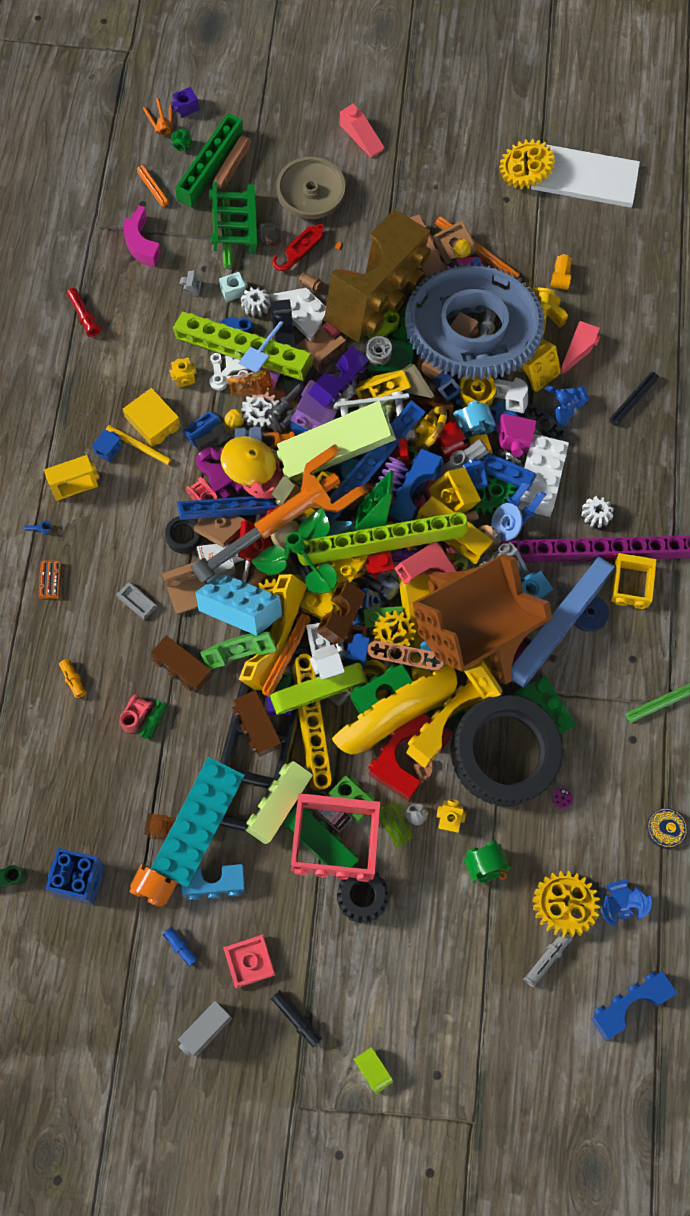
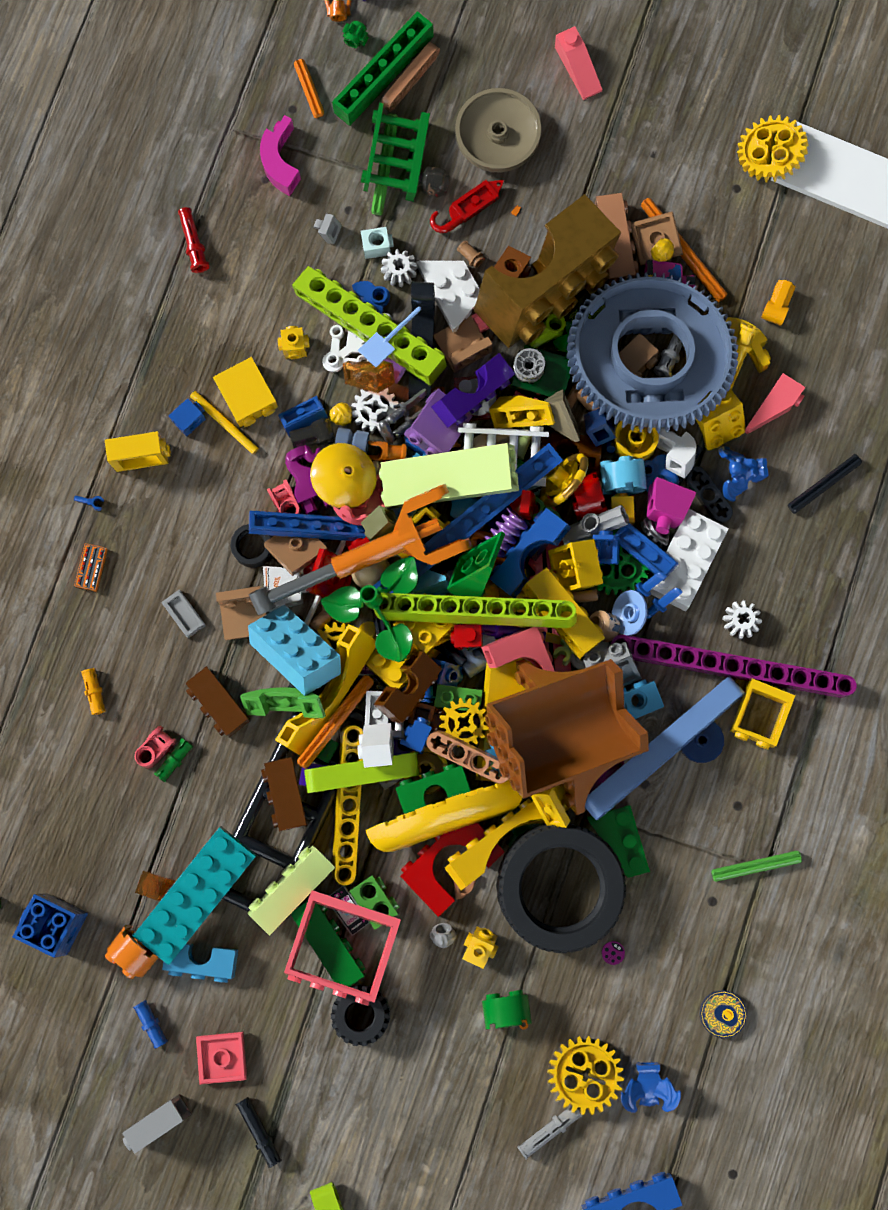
camera: 20 degrees right, 10 degrees up
clear neon green tile [379,802,414,848] -> none

